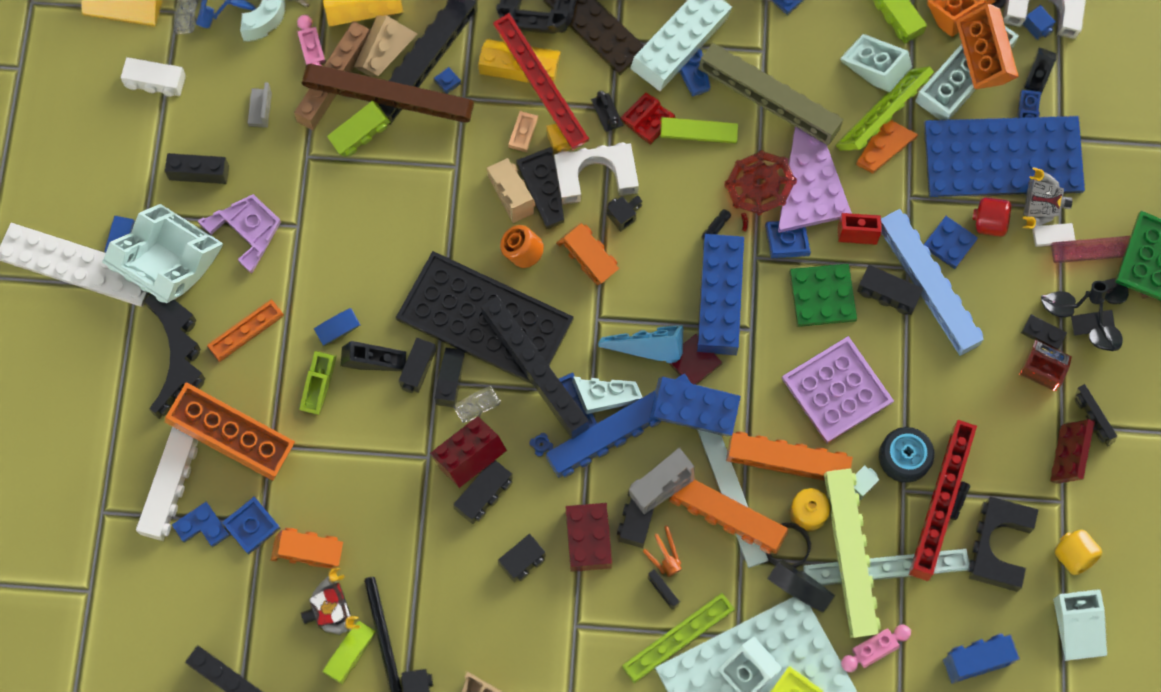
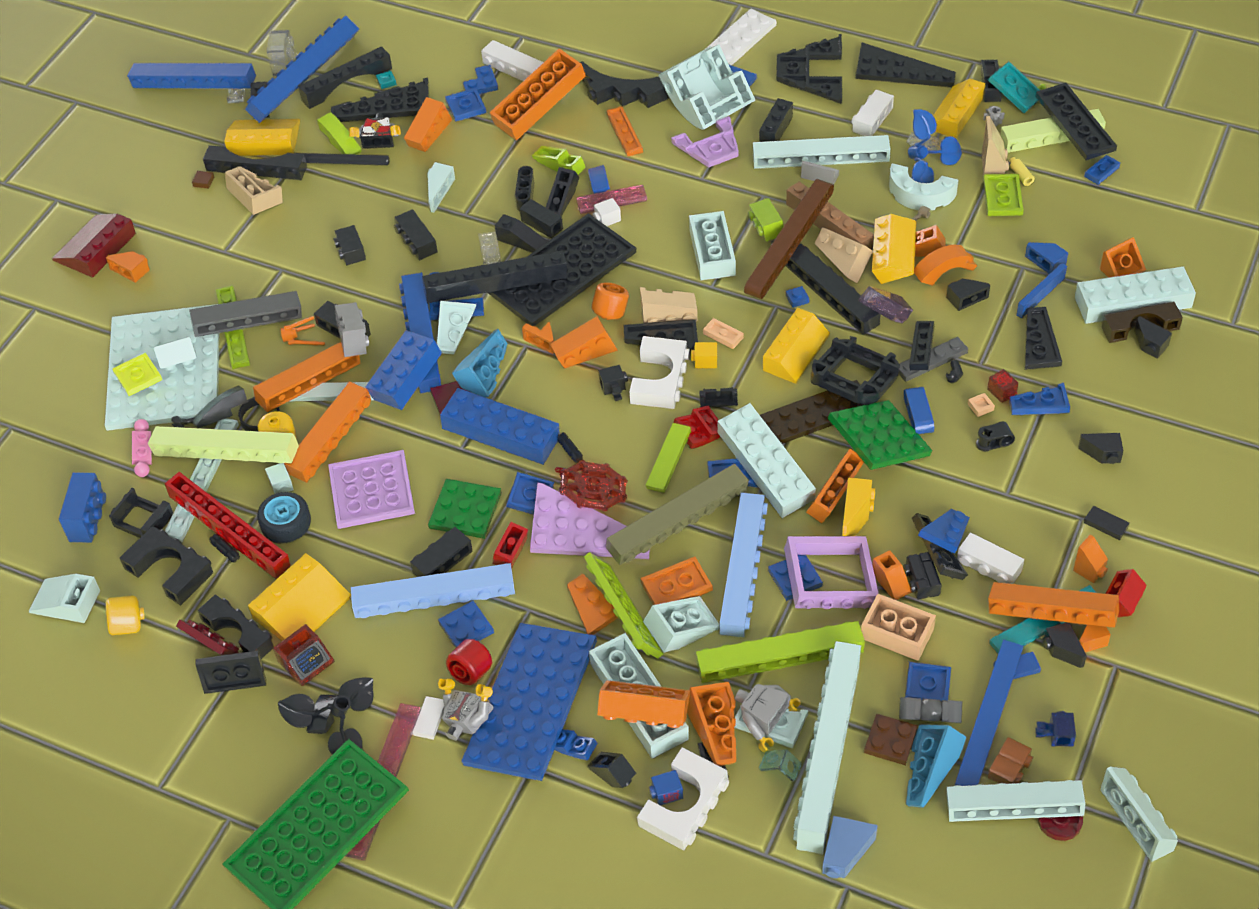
camera: 115 degrees right, 20 degrees down
bright pink plate [297,15,326,66] -> none
dark red brick [430,416,507,488] -> none
red plate [493,13,589,150] -> none
dark red brick [566,503,612,572] -> none
black tile [648,569,680,610] -> none
black plate [1021,314,1067,351] -> none
none -> black window [109,488,173,538]
none -> black hand [171,416,194,428]
none -> dark grey brick [189,291,302,337]
none -> black arch [198,594,274,659]
none -> yellow slope [248,553,351,650]
none -> black wing [331,77,429,122]
none -> teal tile [376,71,397,90]
none -> light aqua slope [427,162,455,213]
none -> black beam [515,166,535,212]
none -> orange slope [522,322,554,354]
none -> clear pink plate [576,185,647,214]
none -> white brick [593,198,621,226]
none -> orange plate [641,556,713,605]
none -> light aqua brick [689,211,736,280]
none -> light blue brick [720,493,768,637]
none -> light aqua brick [753,135,891,169]
none -> black wing [776,34,842,103]
none -> black wing [856,42,956,88]

